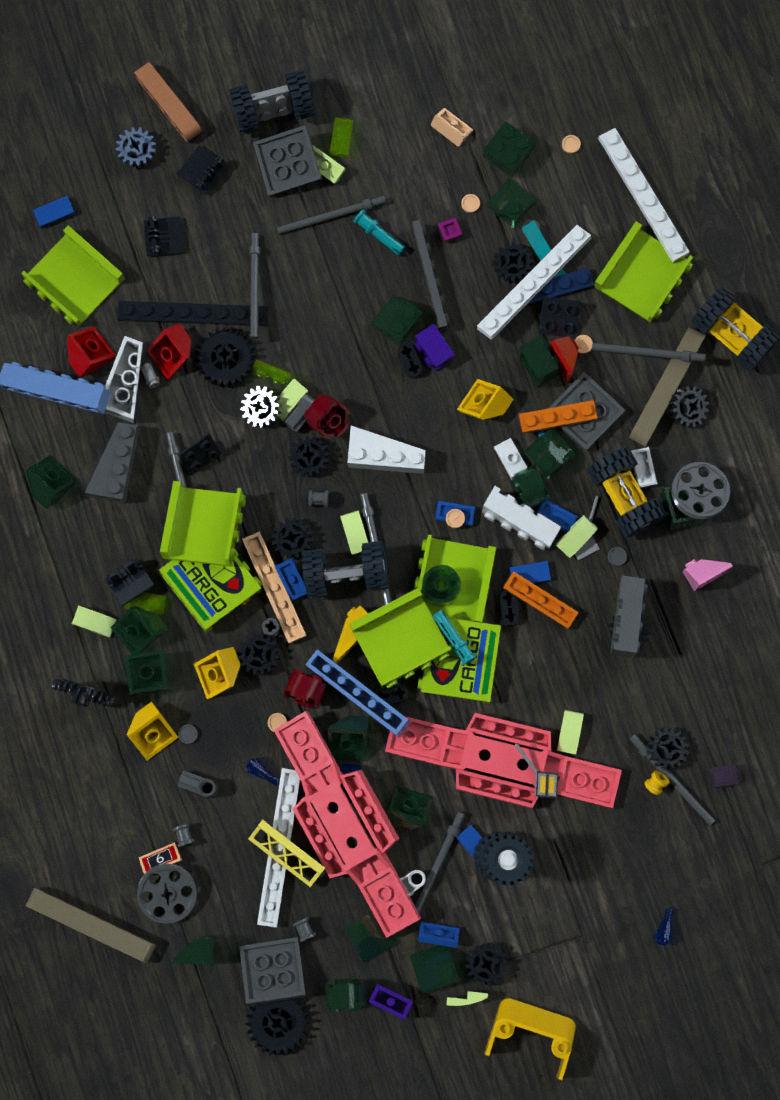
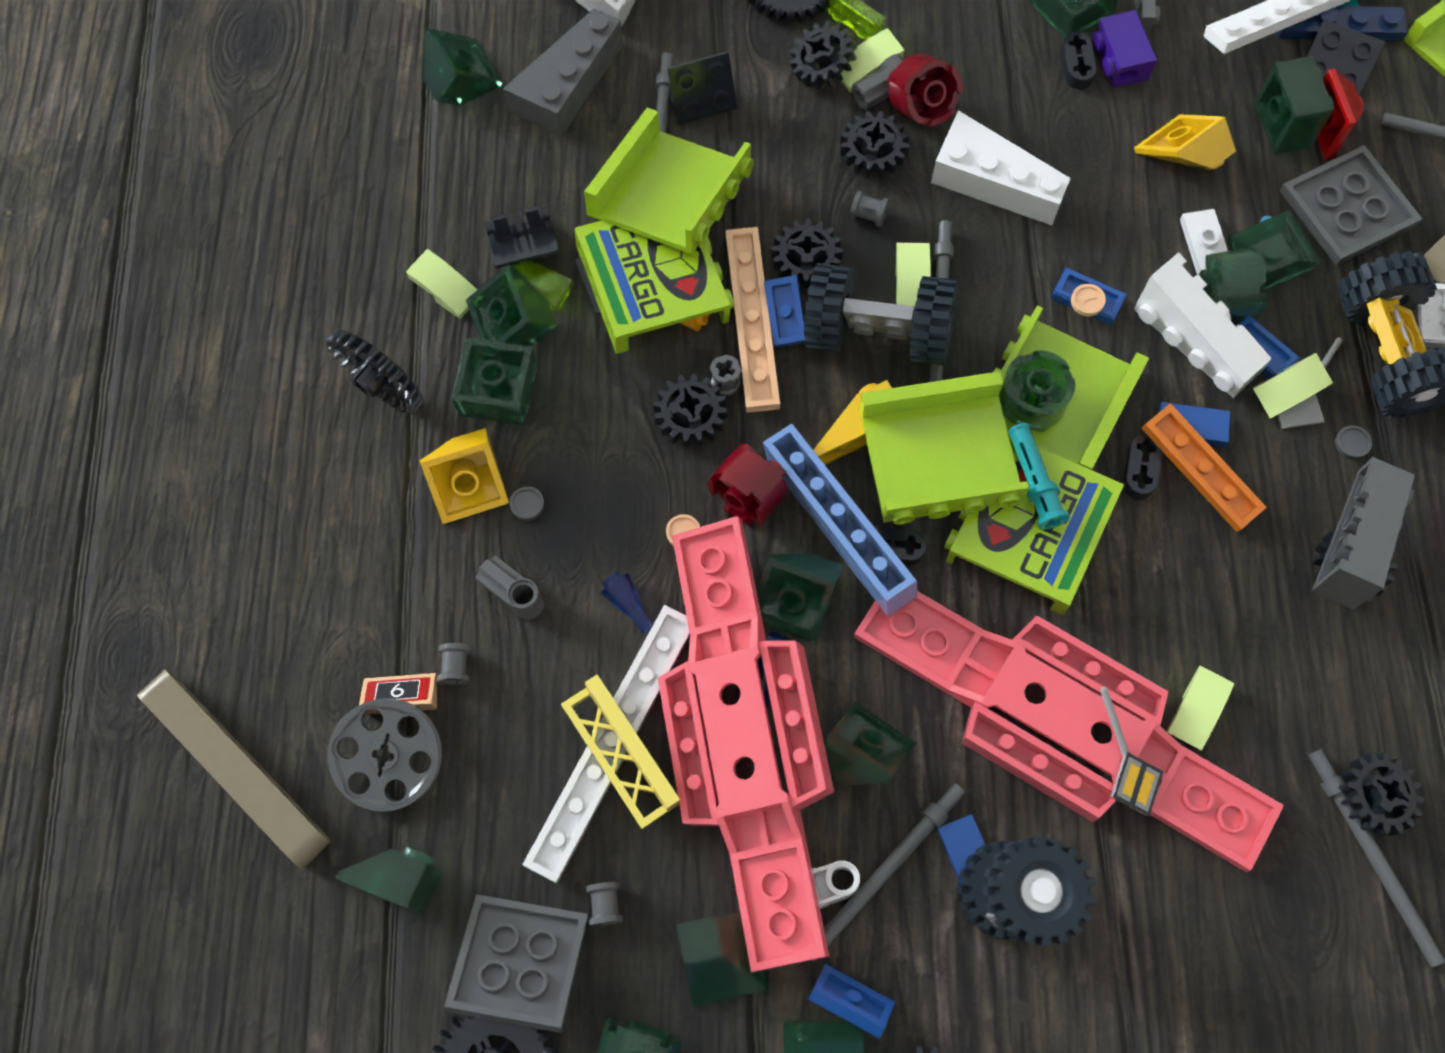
camera: 20 degrees right, 10 degrees down
yellow slope [194,647,240,700] -> none
orange plate [519,400,597,434] -> none
light nougat piece [575,335,593,354] -> none
yellow wheel [644,770,669,795] -> none

